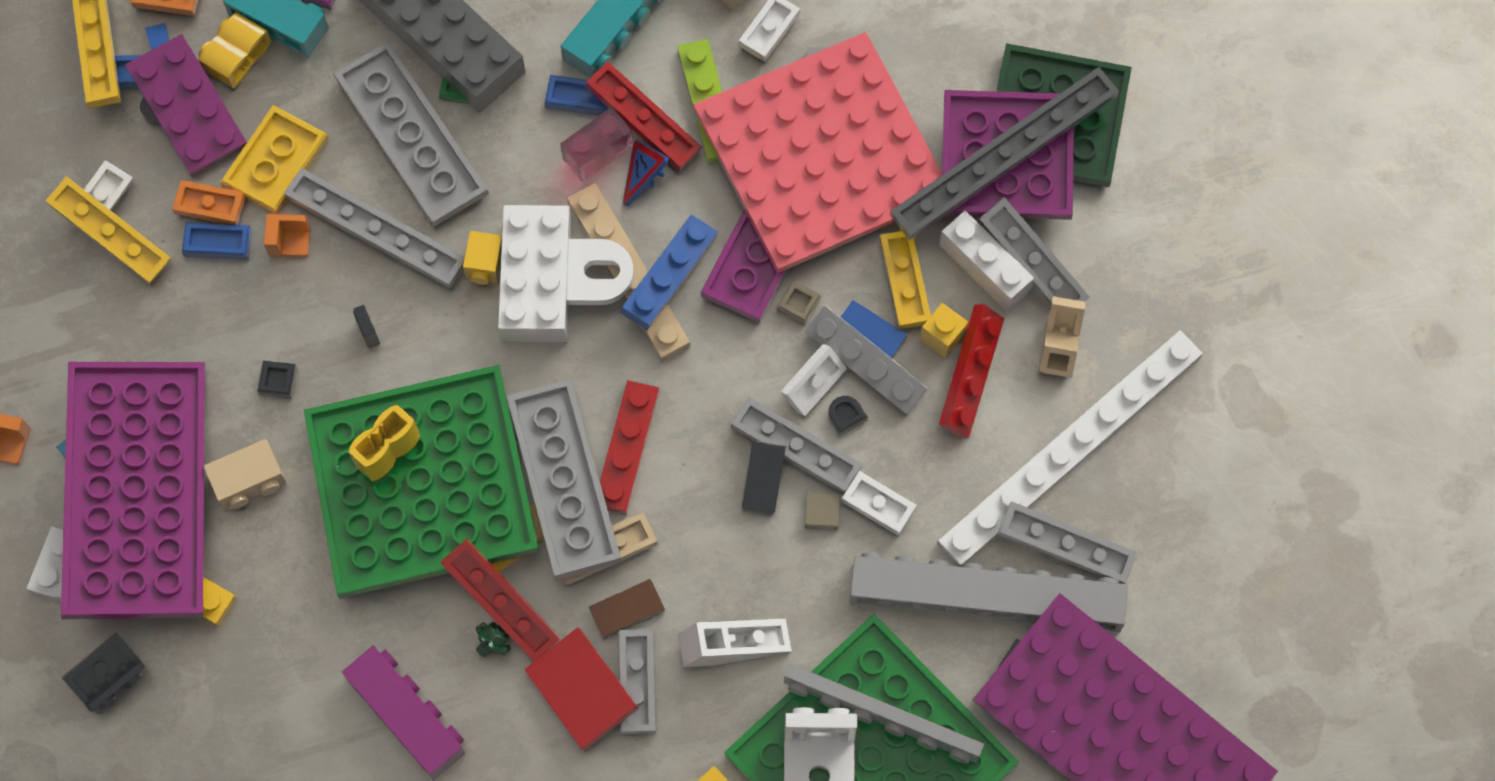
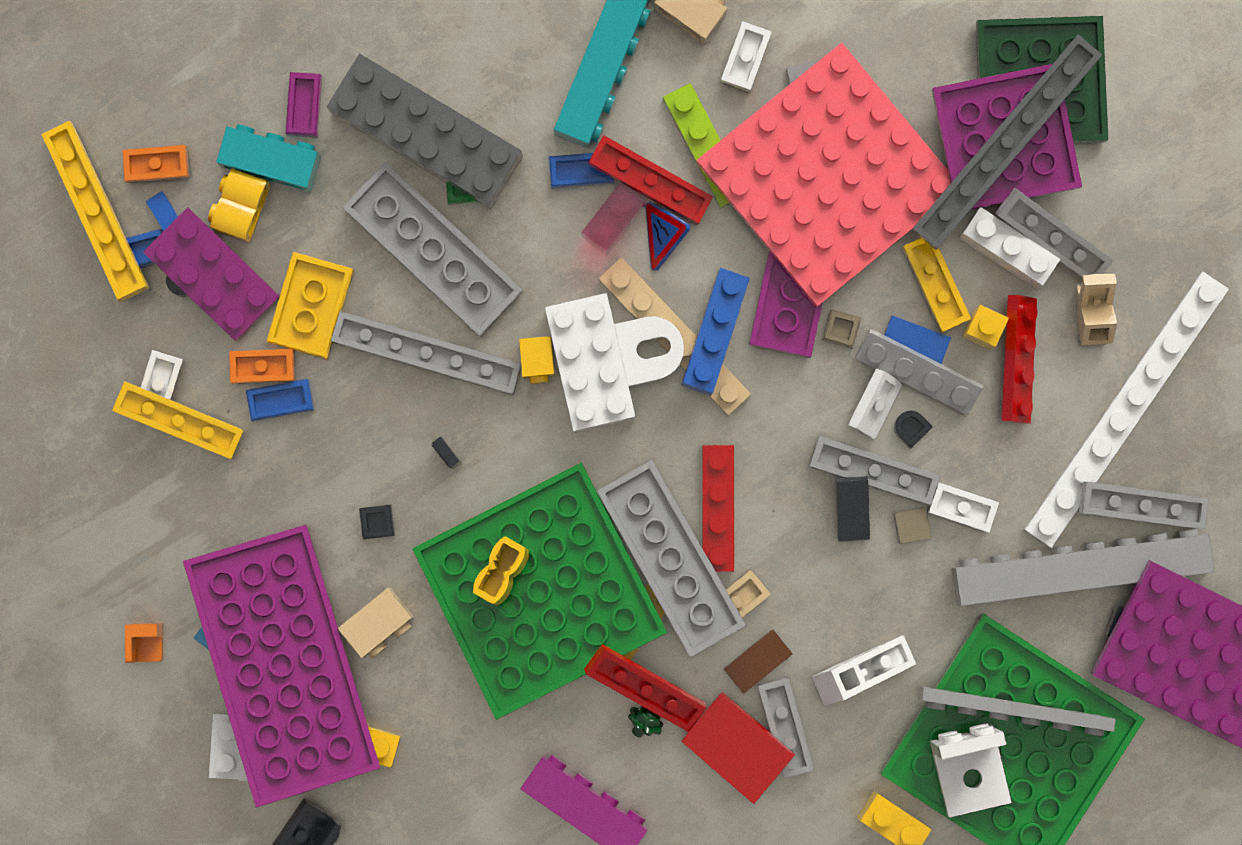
camera: 10 degrees left, 15 degrees up
orange panel [264,214,311,257] -> none

